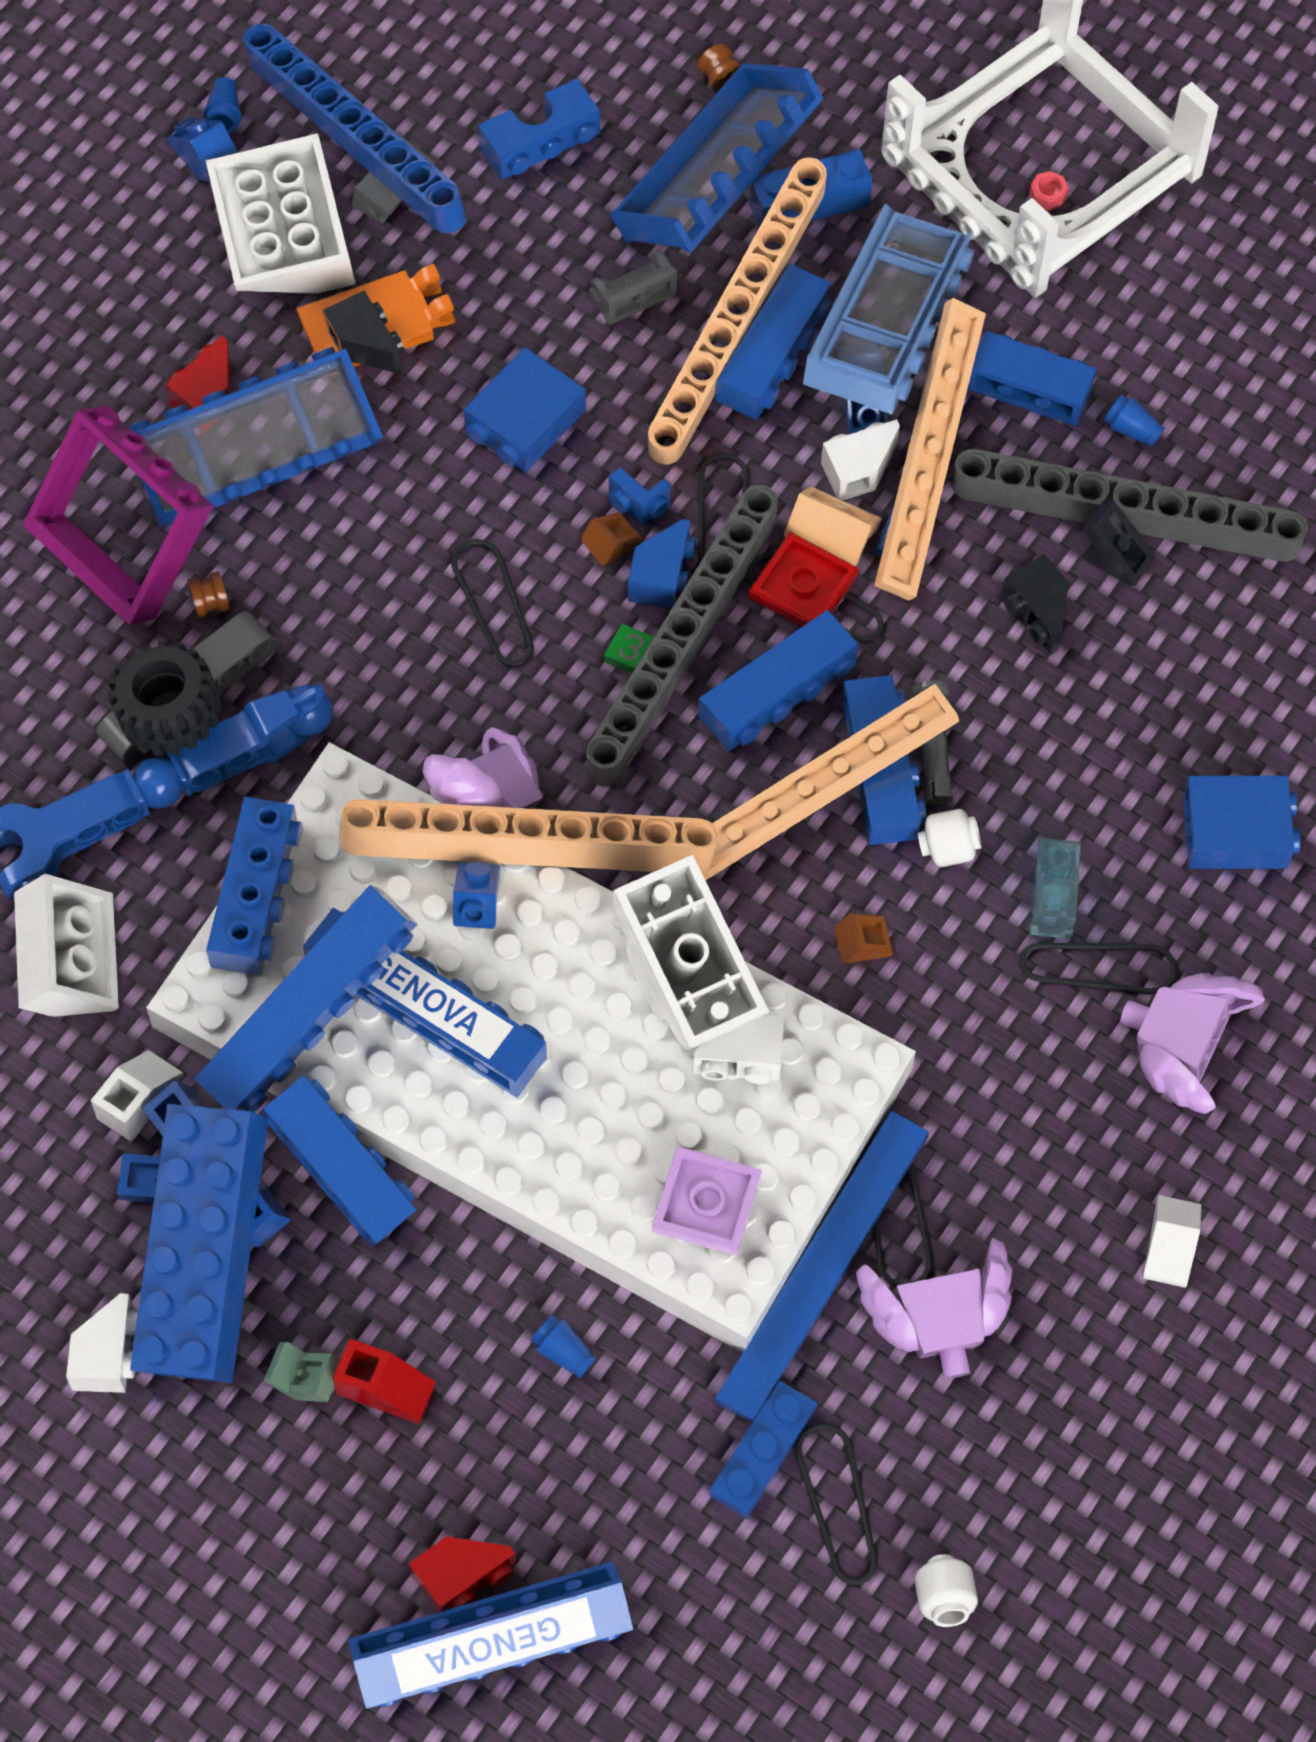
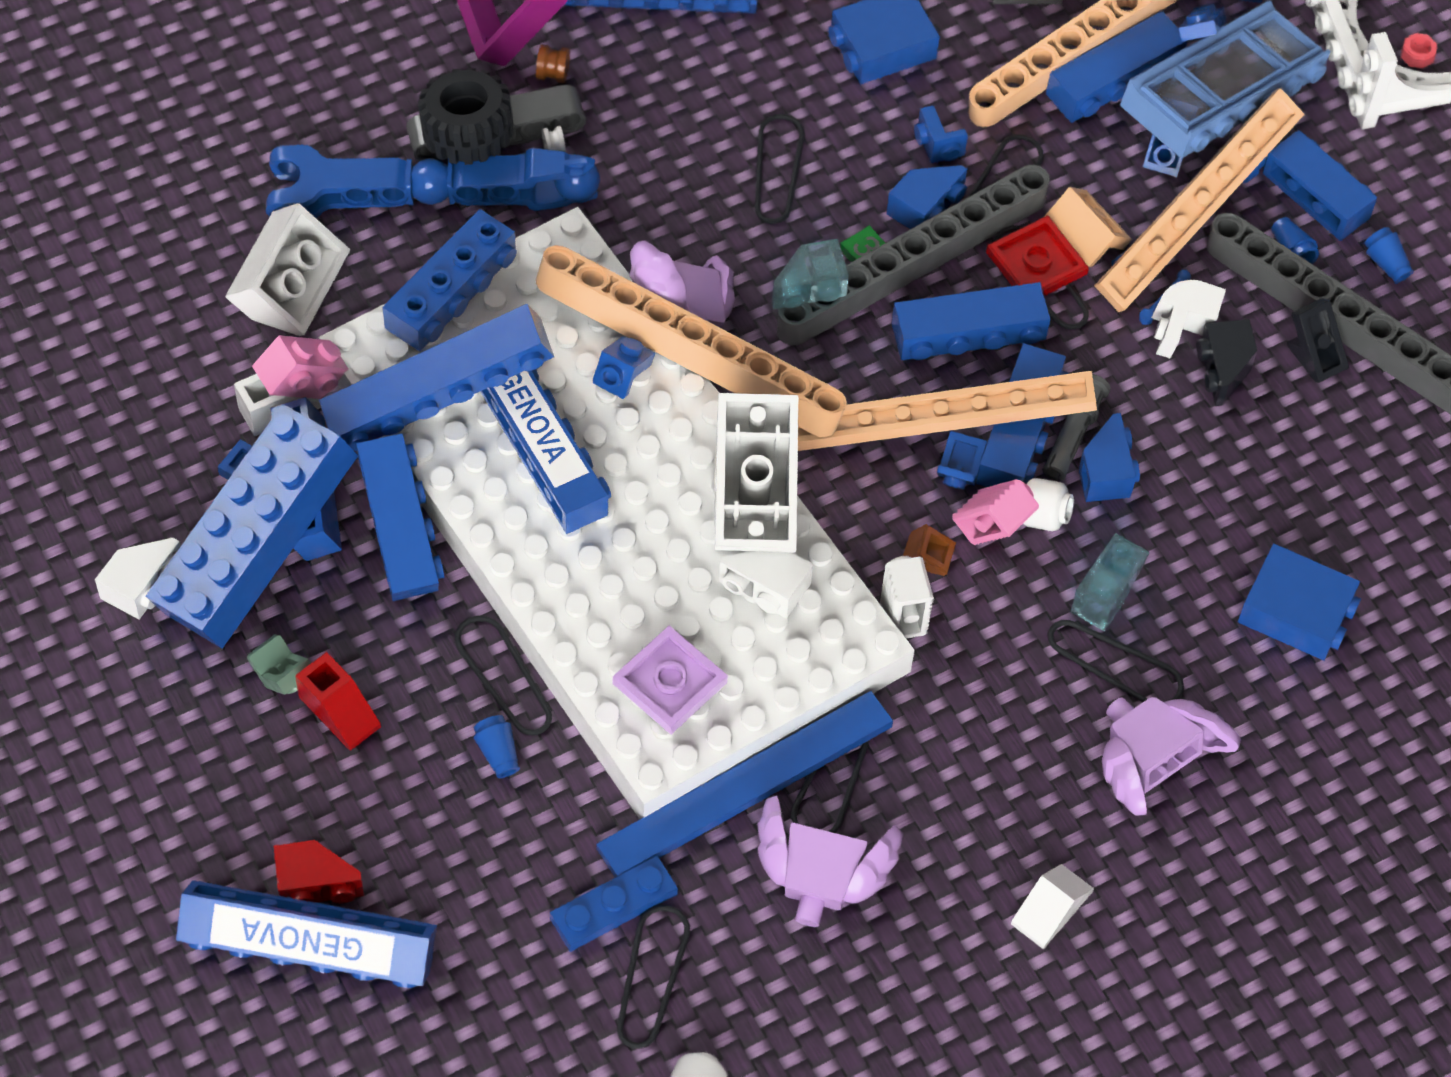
camera: 25 degrees right, 5 degrees down
dark orange slope [581,512,643,566] -> none
white slope [821,420,900,501] -> none
none -> bright pink brick [252,335,348,399]
none -> black piece [454,616,552,735]
none -> white bush [542,126,566,152]
none -> clear light blue slope [772,239,849,309]
none -> white brick [880,556,934,638]
none -> blue bracket [937,430,988,490]
none -> bright pink brick [952,480,1039,545]
none -> blue slope [1079,413,1140,502]
none -> blue hinge [1139,269,1191,325]
none -> white brick [1152,280,1226,358]
none -> blue plate [1179,3,1227,42]
none -> blue cone [1271,217,1319,265]

